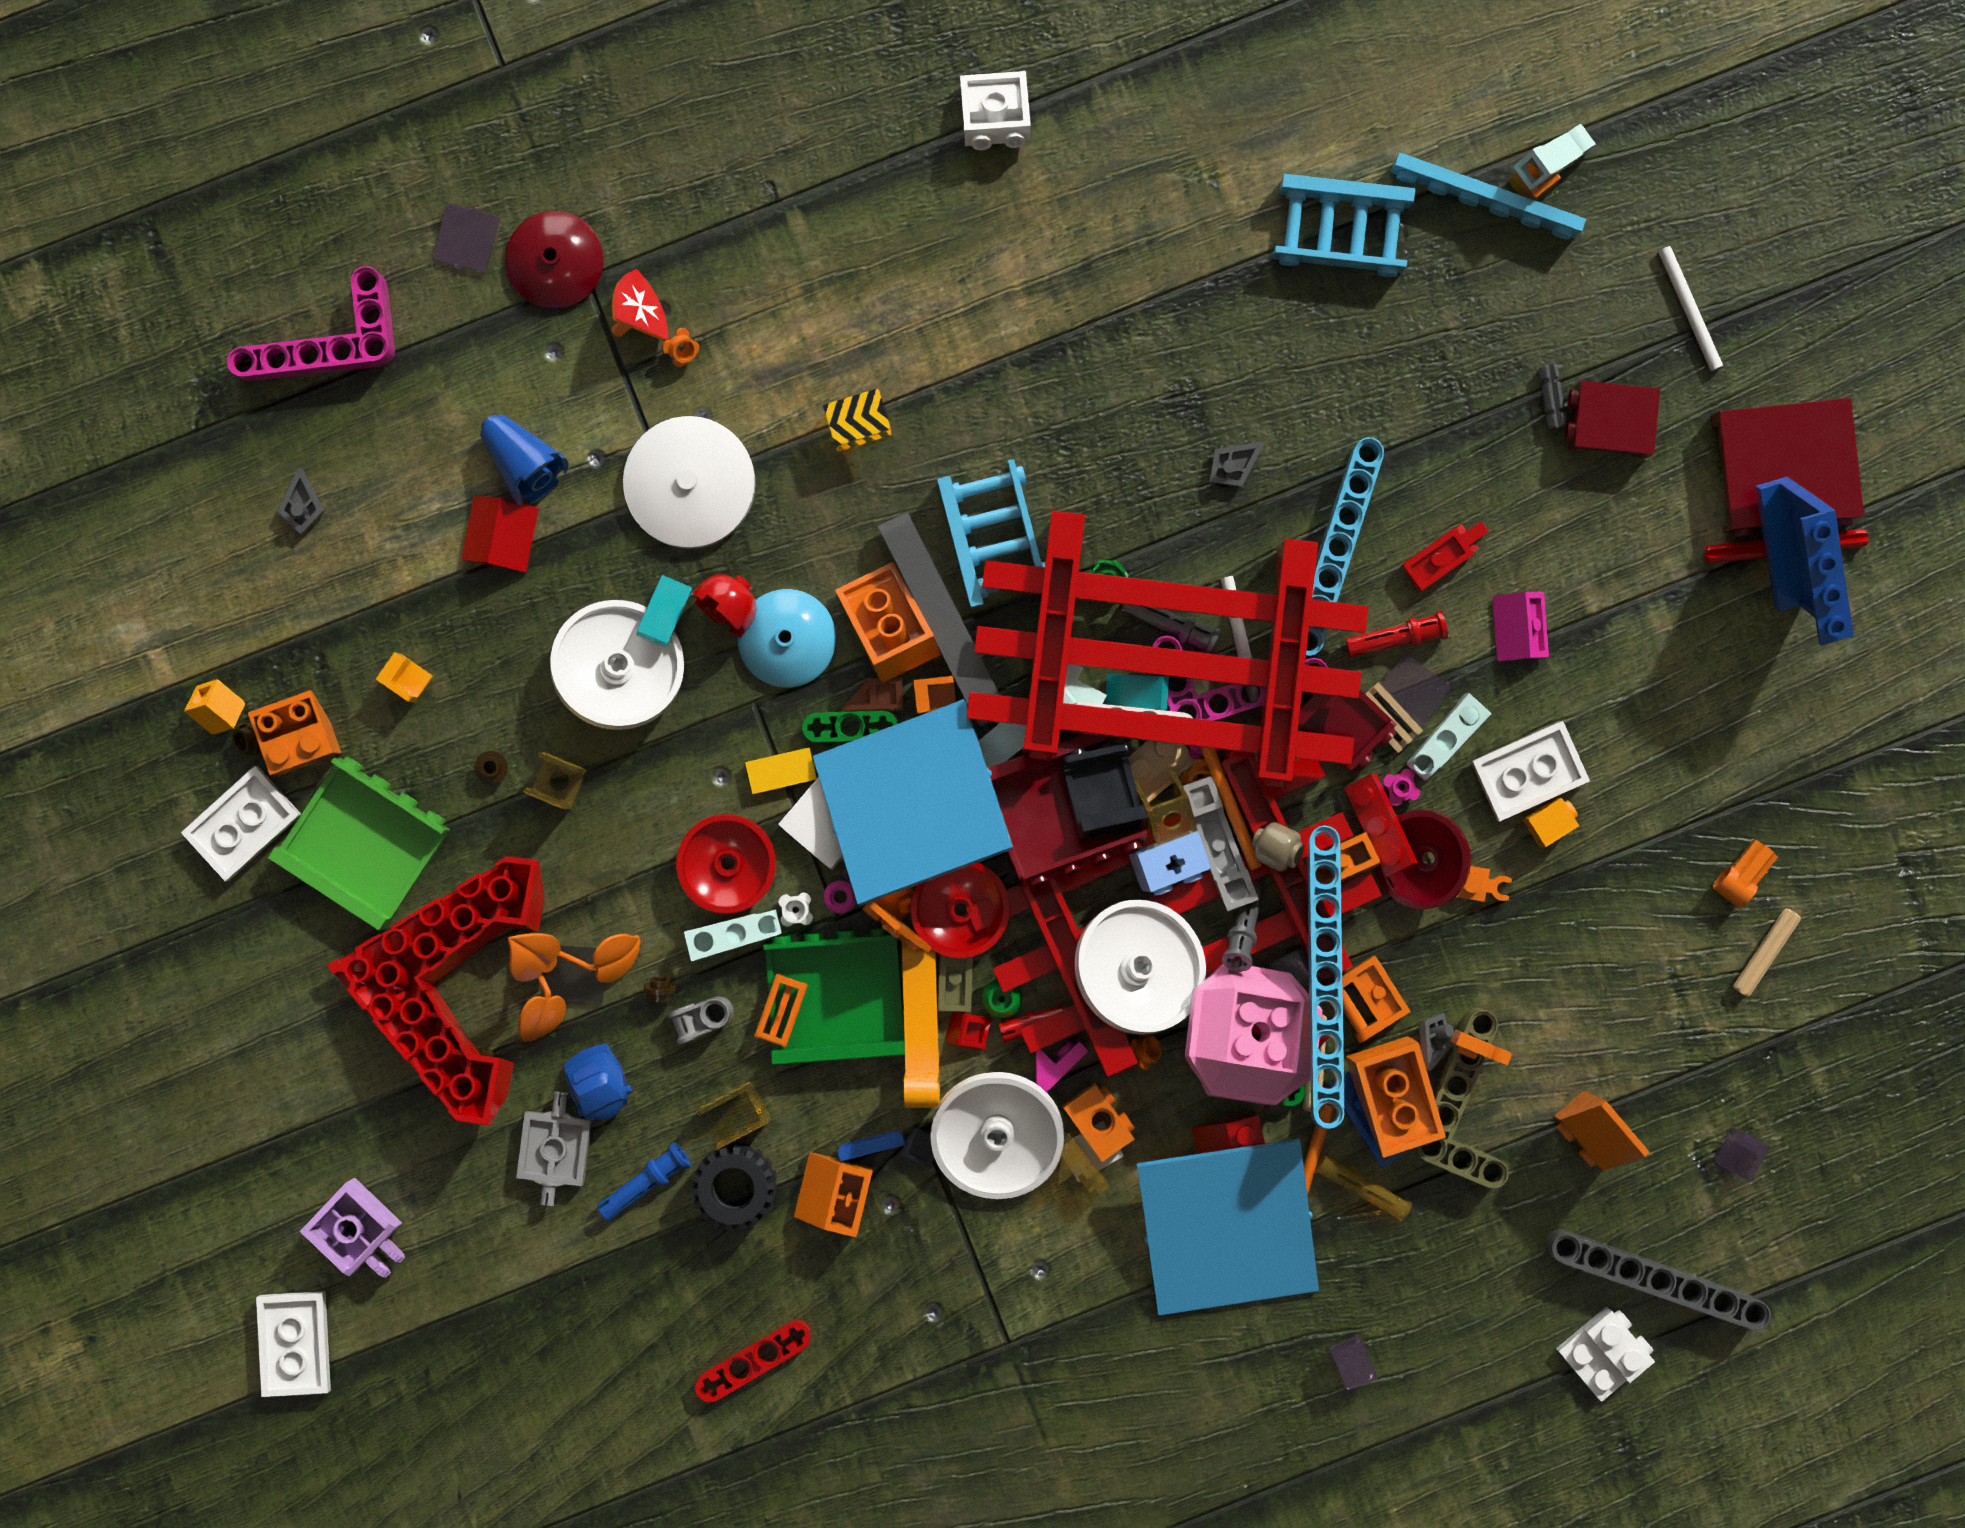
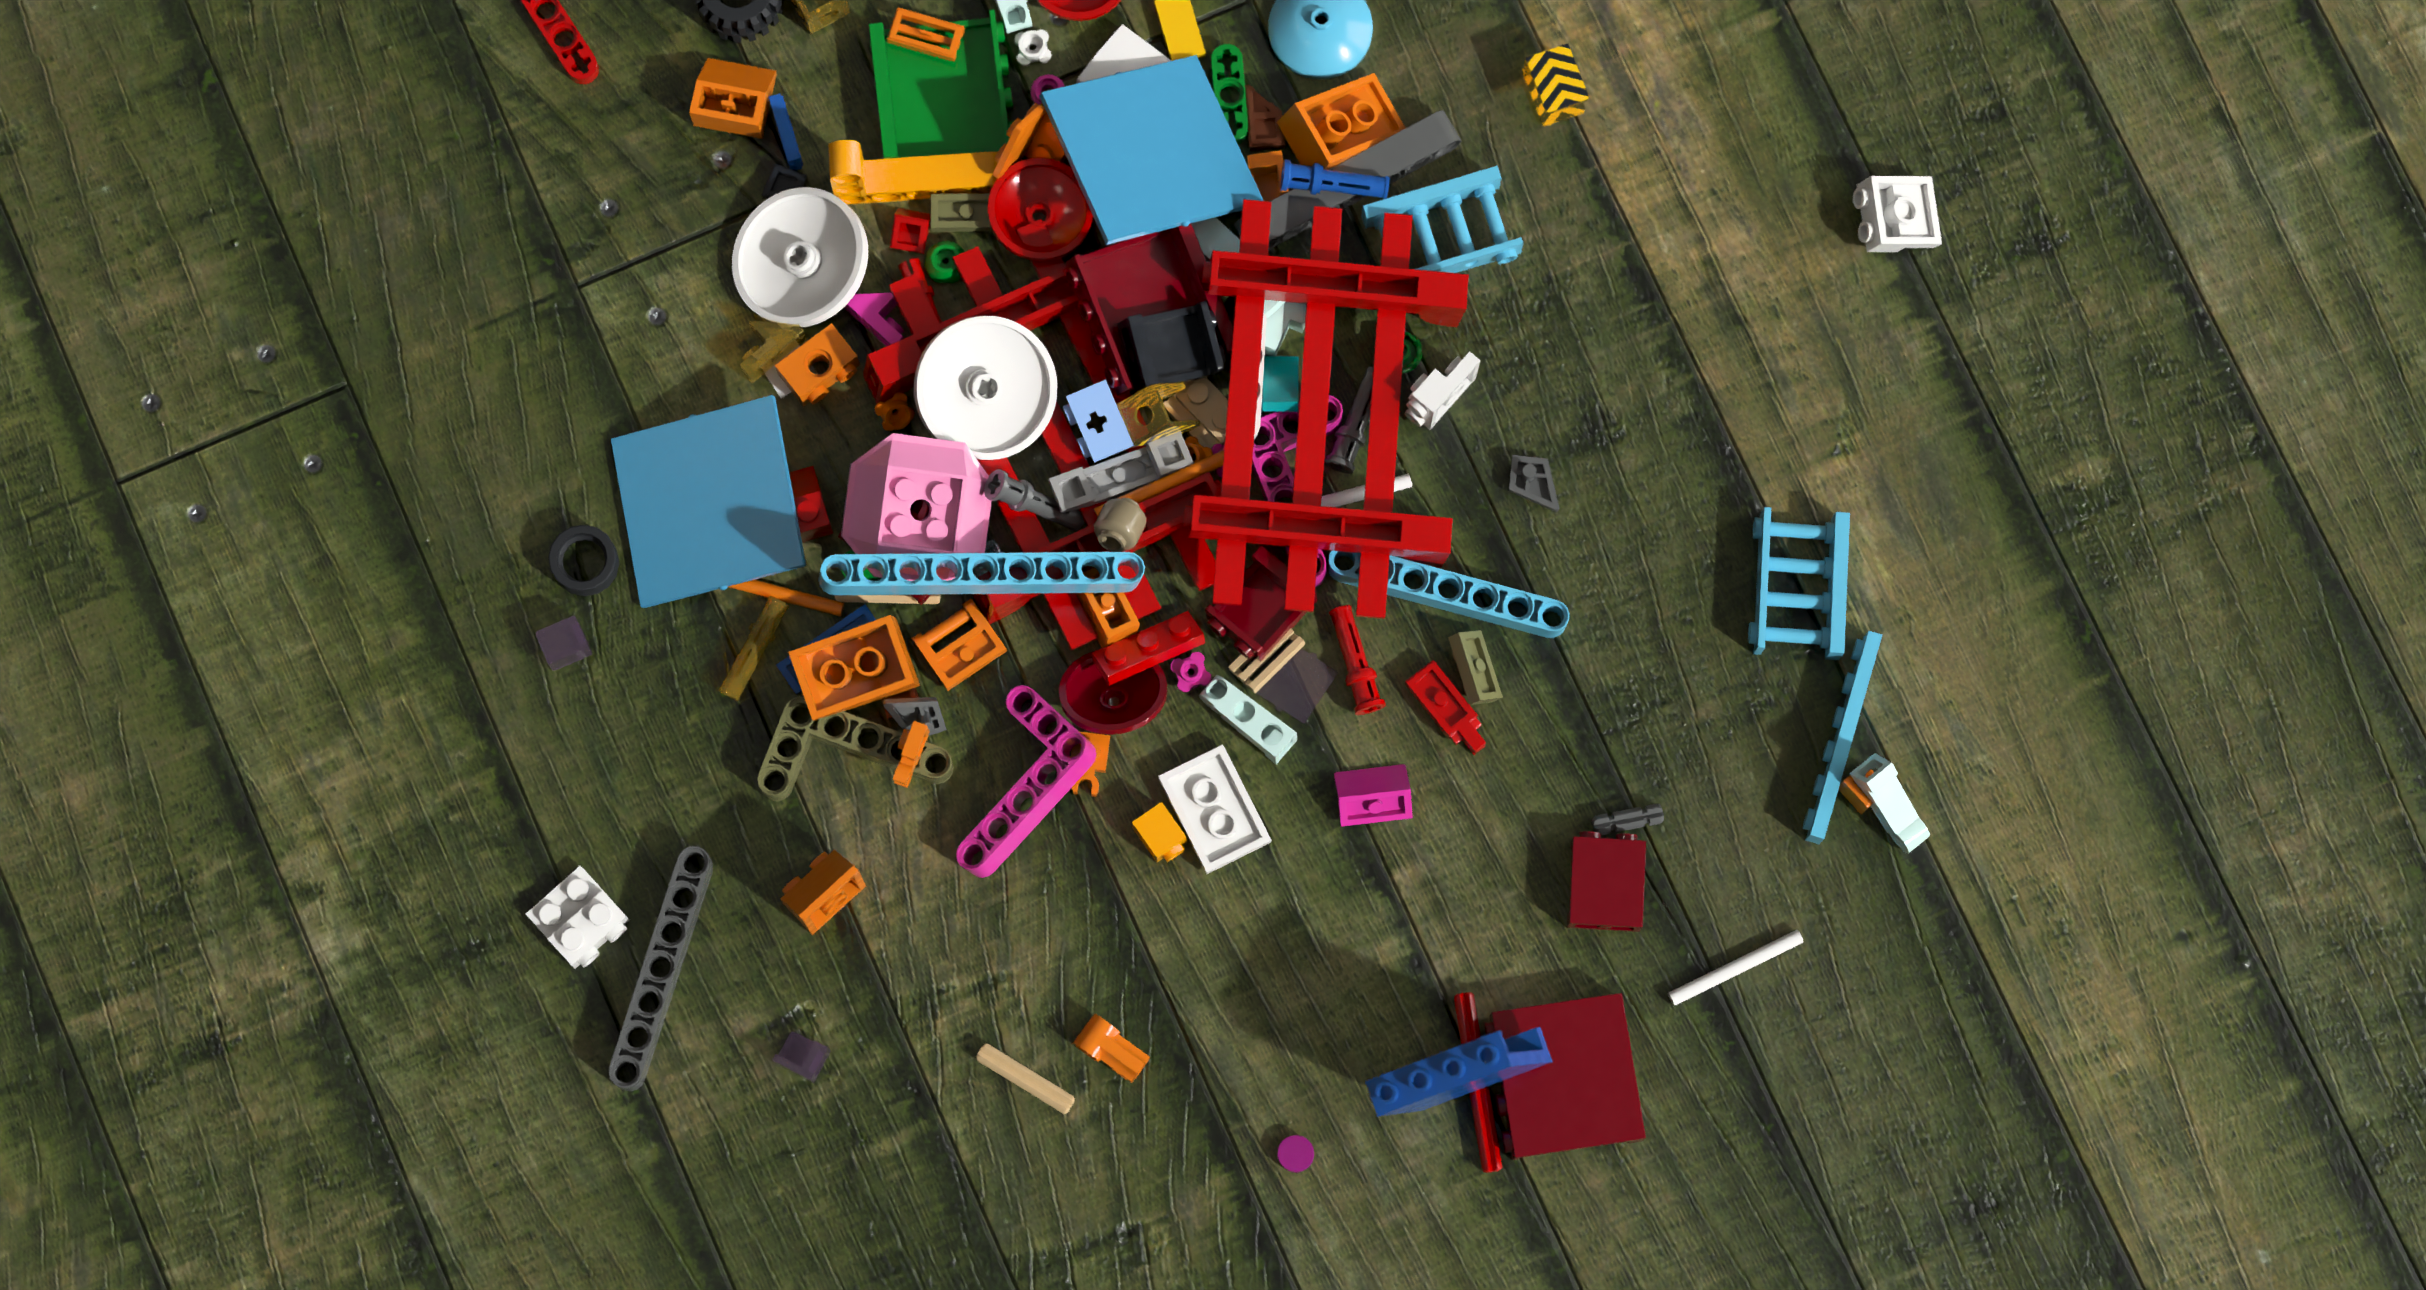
camera: 85 degrees right, 10 degrees down
none -> black tyre [548,525,620,596]
none -> dark pink beam [956,685,1096,878]
none -> magenta tile [1277,1135,1314,1173]
none -> blue pin [1280,159,1389,199]
none -> white plate [1405,351,1480,430]
none -> olive plate [1448,630,1503,705]

